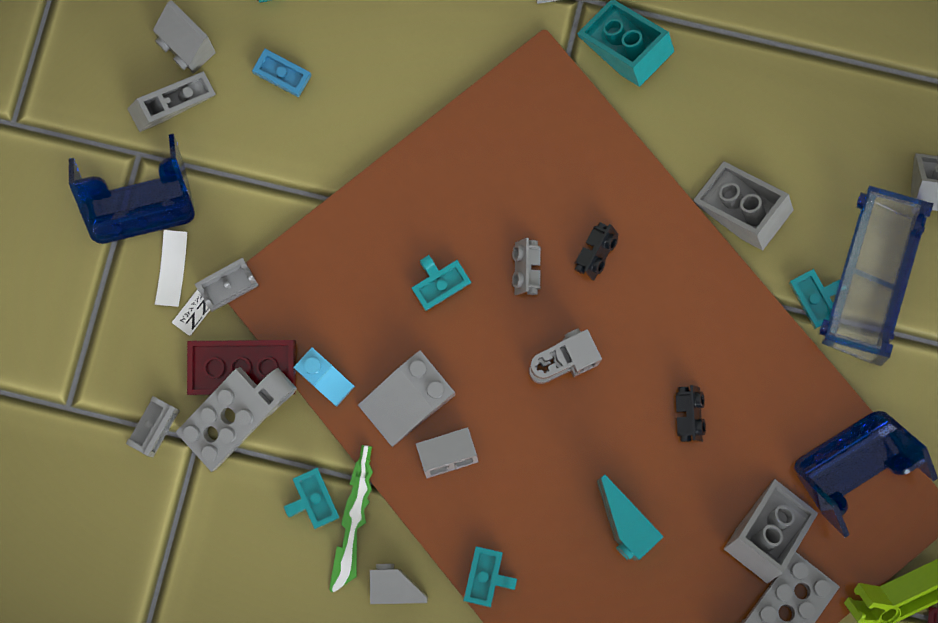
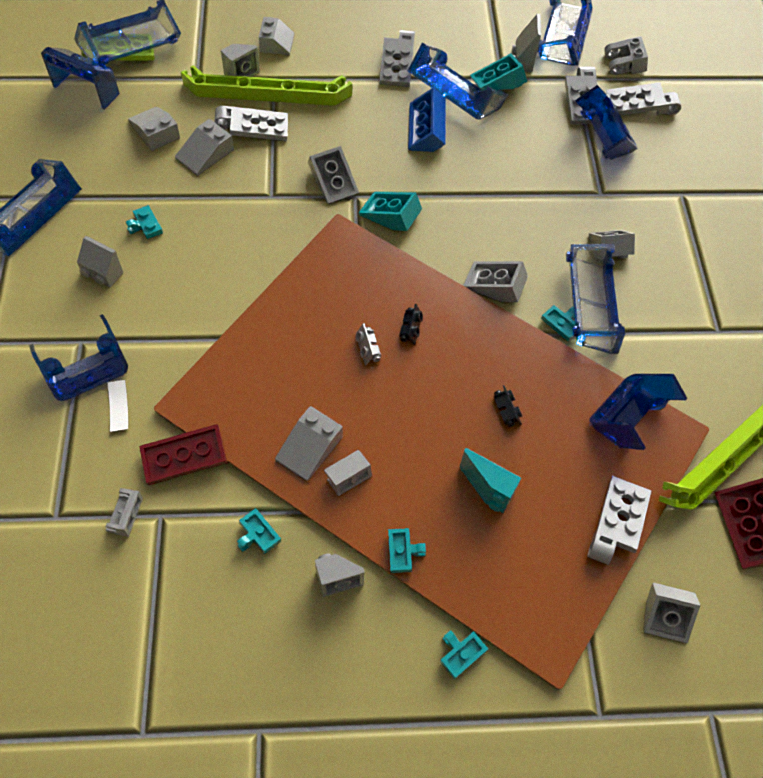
camera: 20 degrees left, 20 degrees down
light grey slope [127,71,216,132] -> none
white sticker [172,290,210,336] -> none
light grey hinge [176,367,297,472] -> none
light grey hinge [195,258,259,312] -> none
dark azure plate [252,49,312,98] -> none
medium azure arch [293,347,355,407] -> none
bright green sword [329,445,373,592] -> none
teal plate [411,255,471,312] -> none
light grey brick [529,328,602,384] -> none
light grey slope [724,479,818,584] -> none

